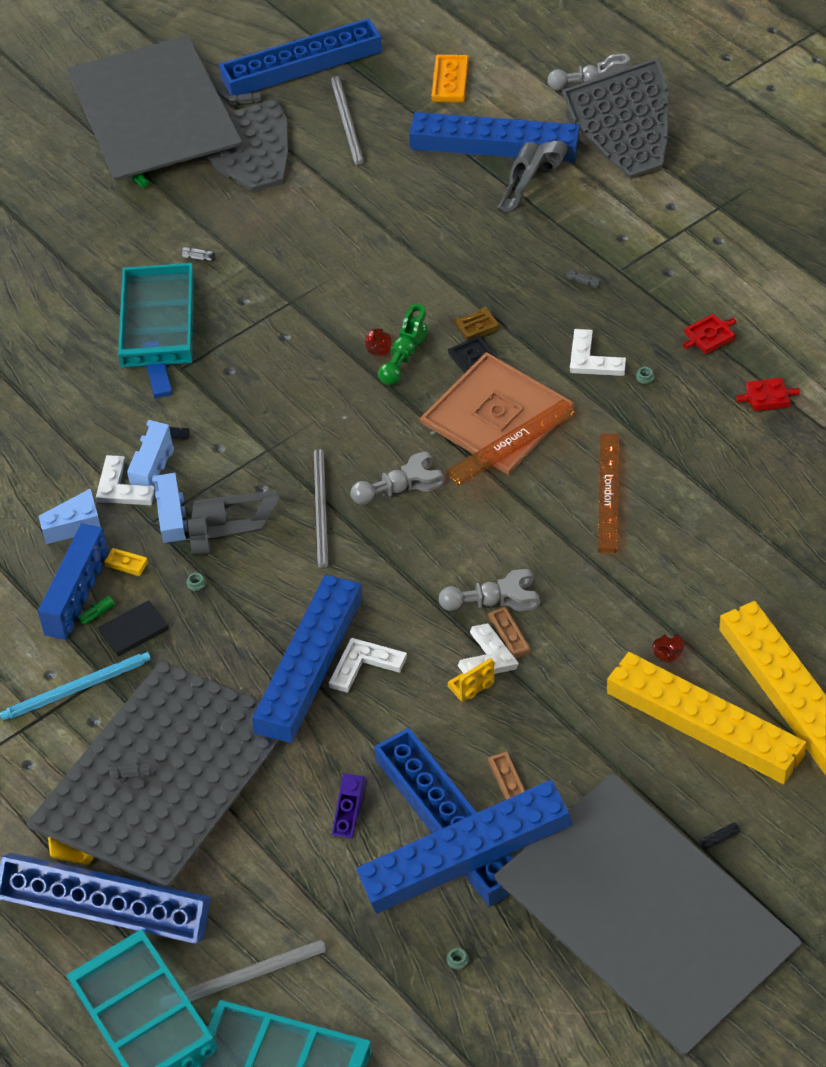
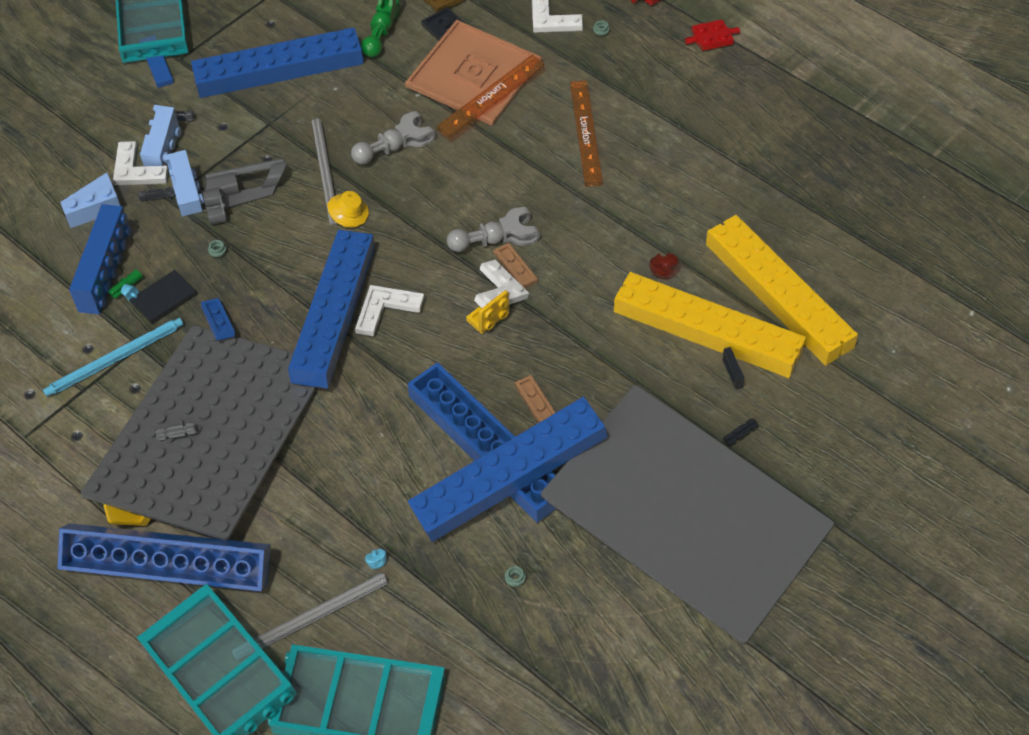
camera: 10 degrees left, 5 degrees up
yellow plate [104,548,148,577] -> none
dark purple slope [331,773,368,839] -> none
clear red hair [364,328,391,356] -> none
none -> medium azure piece [121,284,139,301]
none -> black axle [138,187,174,201]
none -> blue brick [191,27,363,98]
none -> blue plate [201,298,235,341]
none -> yellow hat [327,191,369,228]
none -> medium azure piece [365,548,387,569]
none -> black tile [722,347,744,390]

